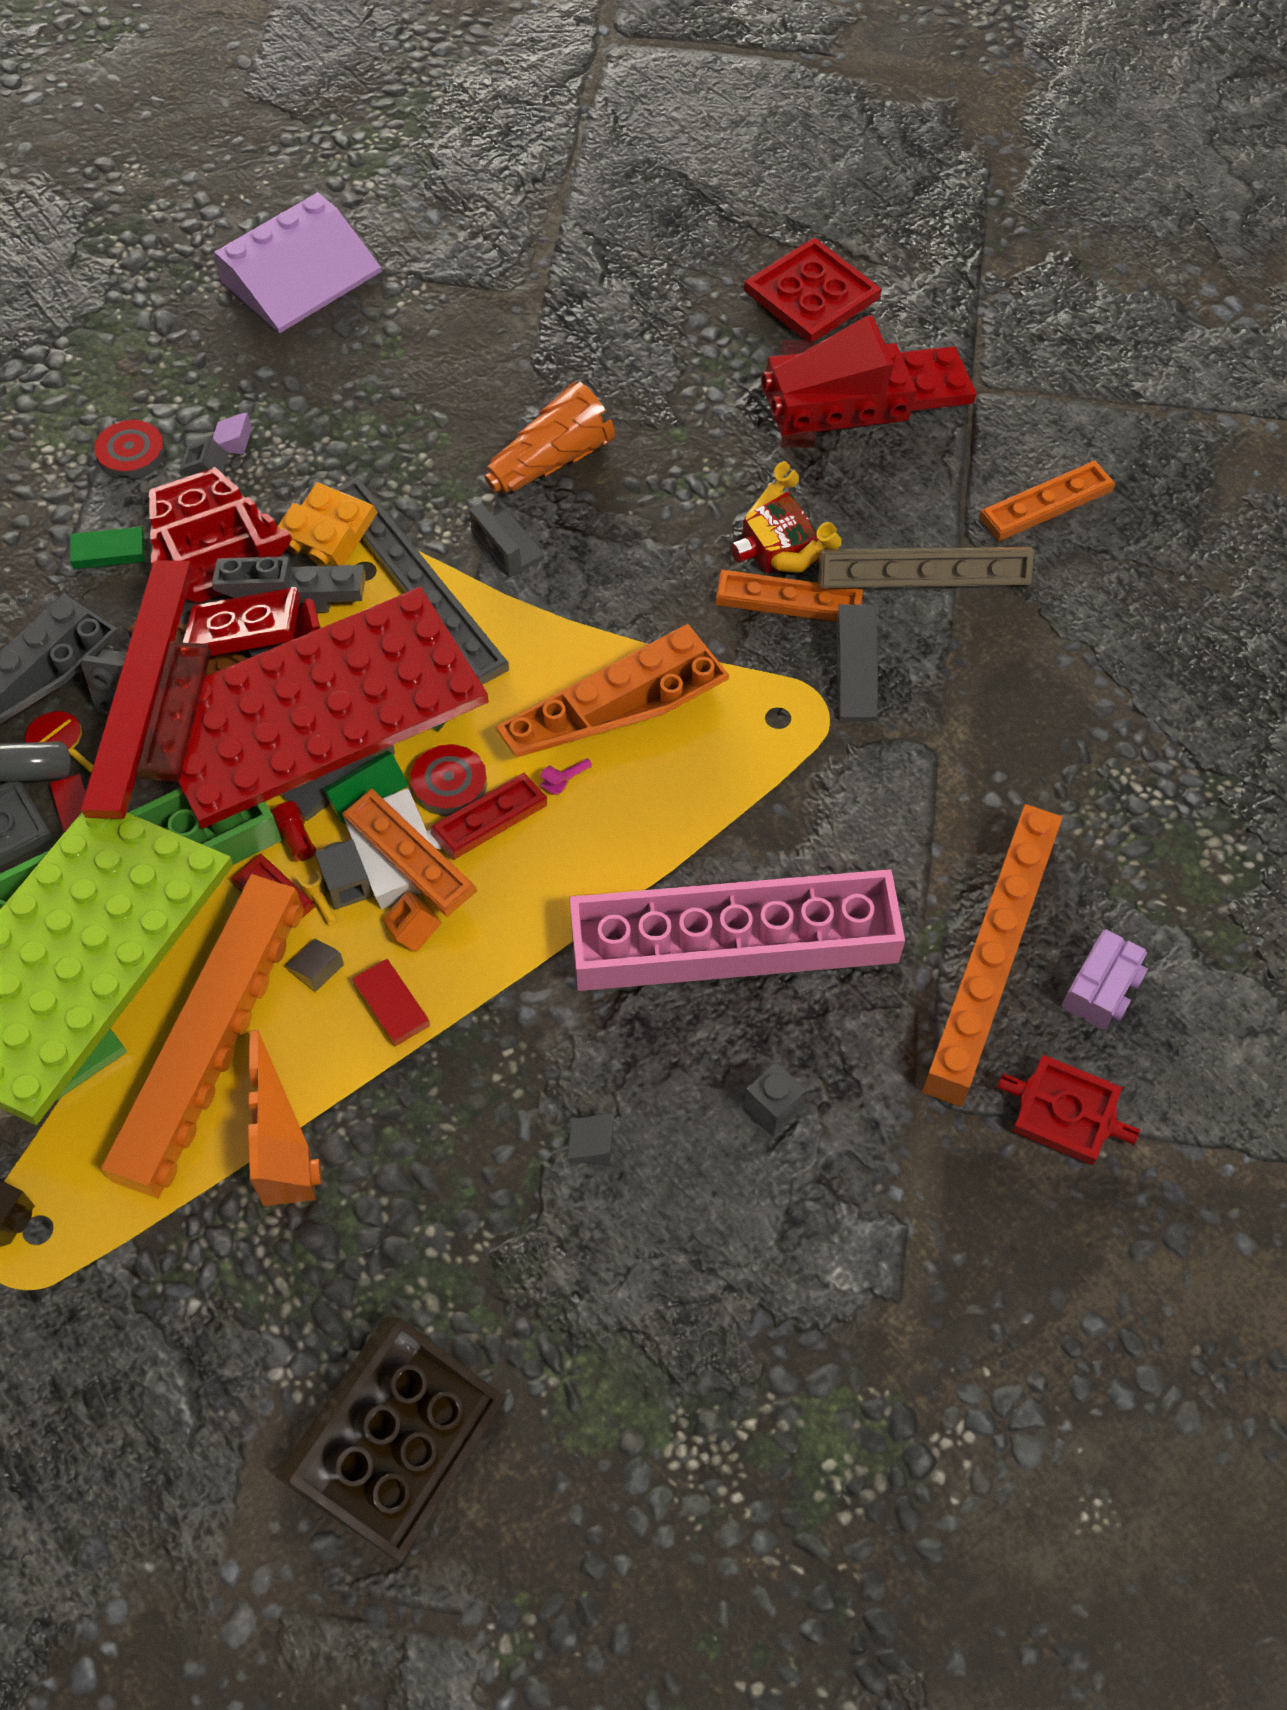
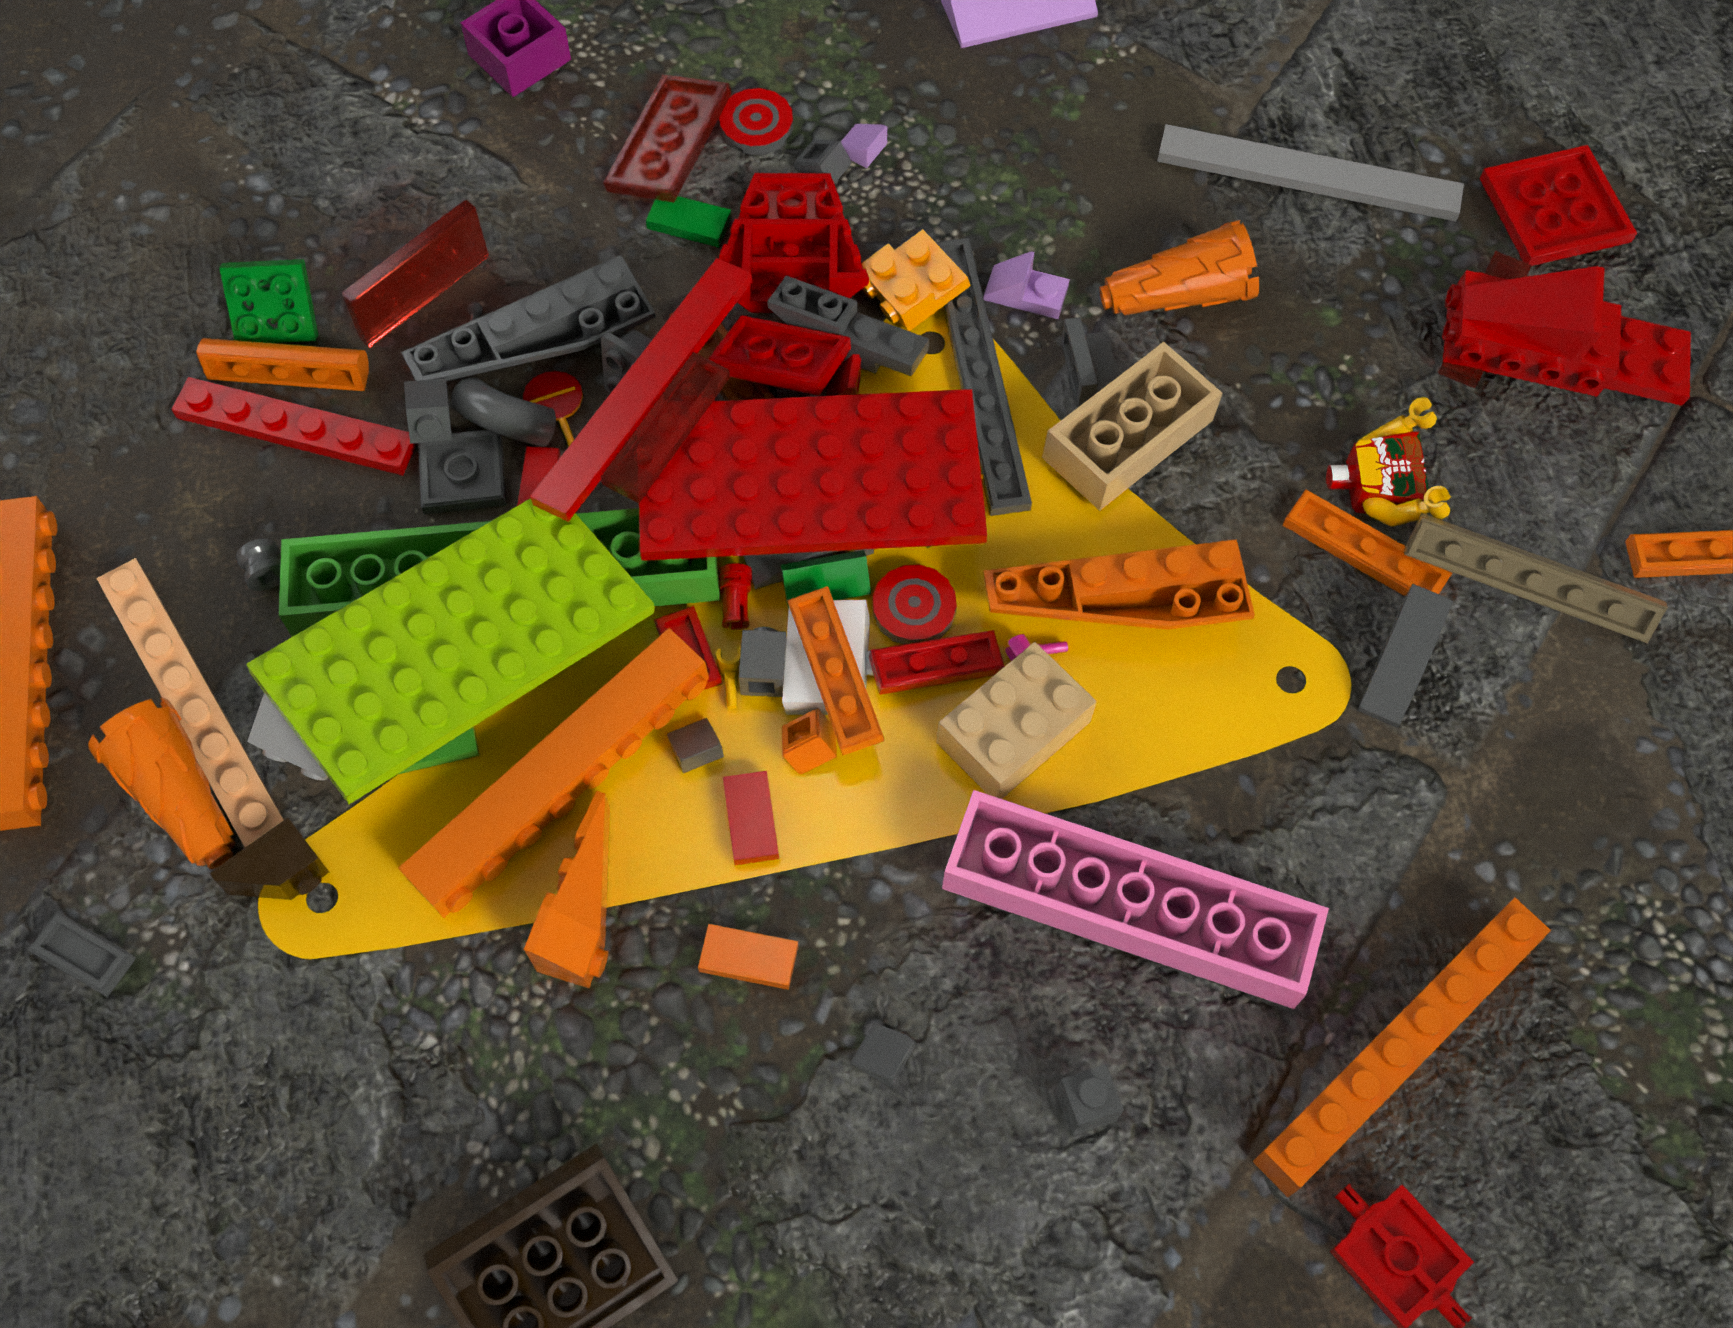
camera: 25 degrees right, 5 degrees up
lavender brick [1061,929,1148,1030] -> none
none -> clear red tile [603,74,732,202]
none -> orange tile [698,924,799,990]
none -> tan brick [936,642,1097,799]
none -> lavender slope [983,252,1070,319]
none -> tan brick [1042,342,1223,511]
none -> light grey tile [1157,124,1464,222]

